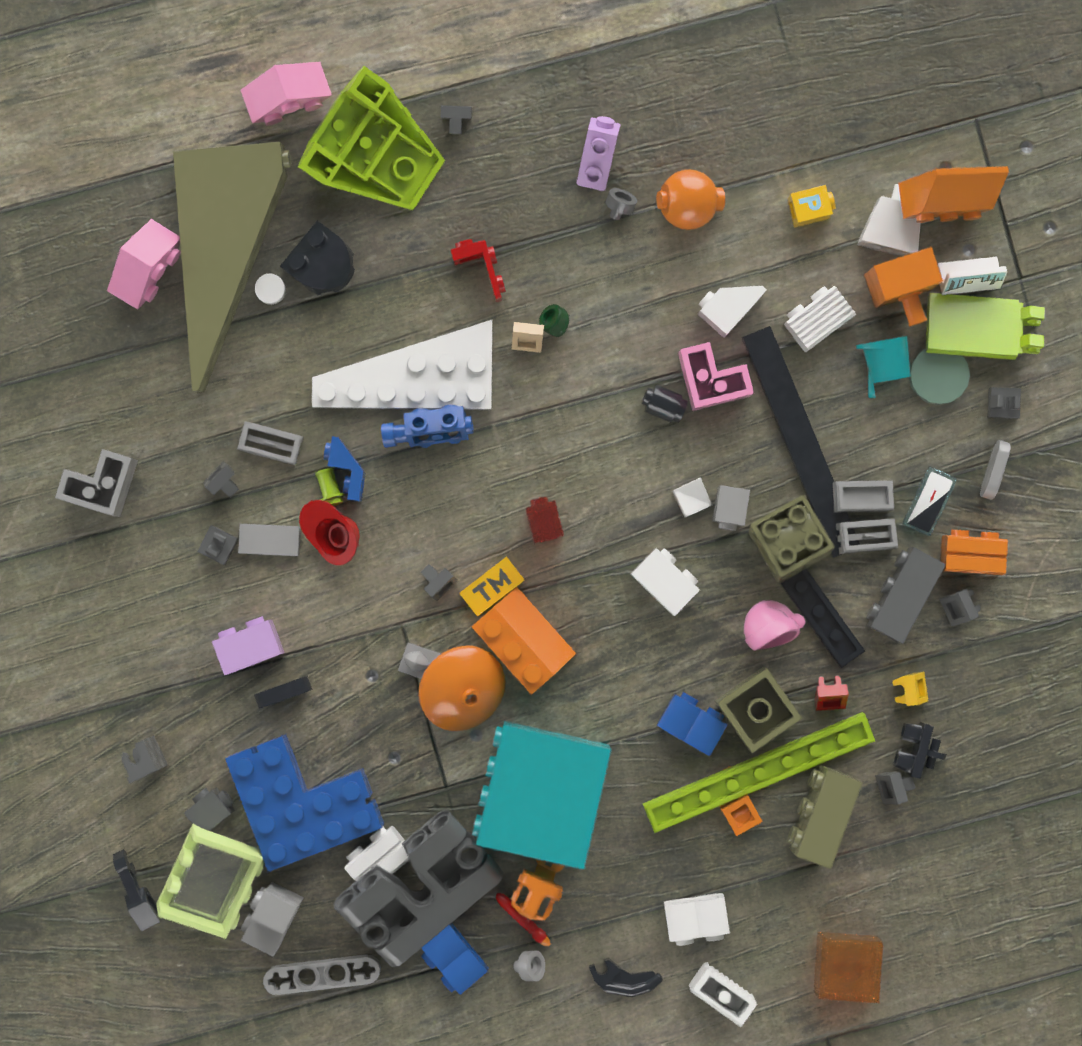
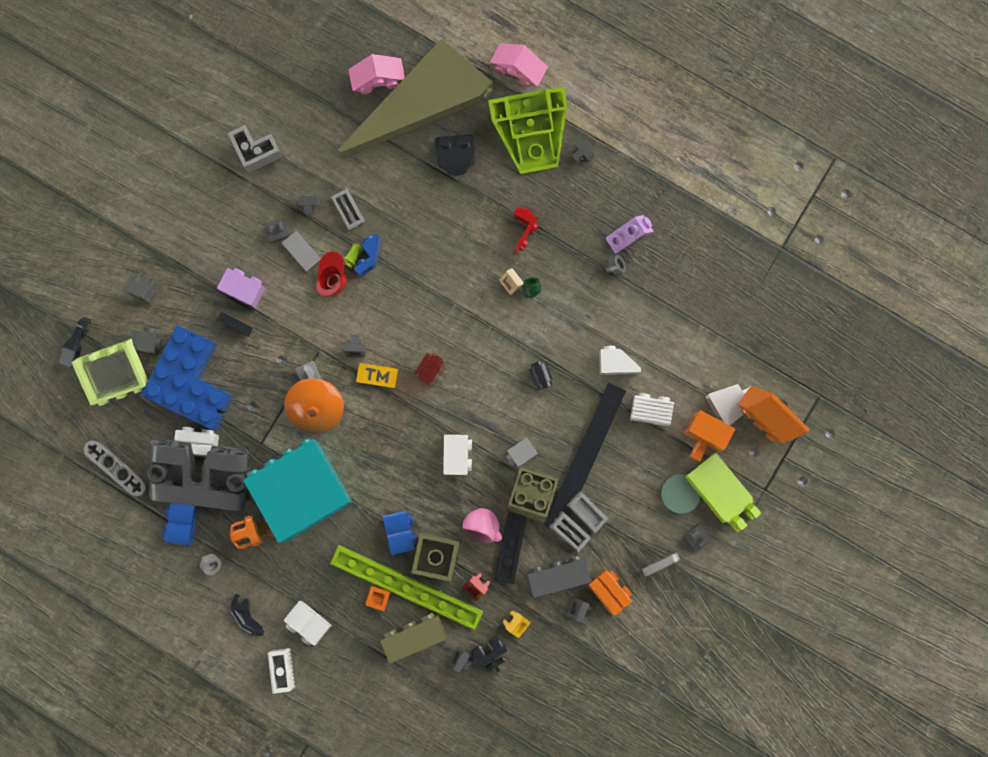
camera: 55 degrees right, 5 degrees down
light grey brick [240,882,304,957] -> none
white tile [255,274,286,305] -> none
white wing [312,320,492,410] -> none
blue brick [381,405,474,448] -> none
orange slope [472,587,576,695] -> none
red piece [495,893,551,947] -> none
orange brick [656,169,725,230] -> none
white slope [672,477,712,518] -> none
bright pink brick [678,342,754,411] -> none
yellow brick [787,185,836,228] -> none
clear orange brick [814,932,883,1003] -> none
teal hat [855,336,911,398] -> none
slope [903,466,957,536] -> none
white panel [938,257,1007,295] -> none

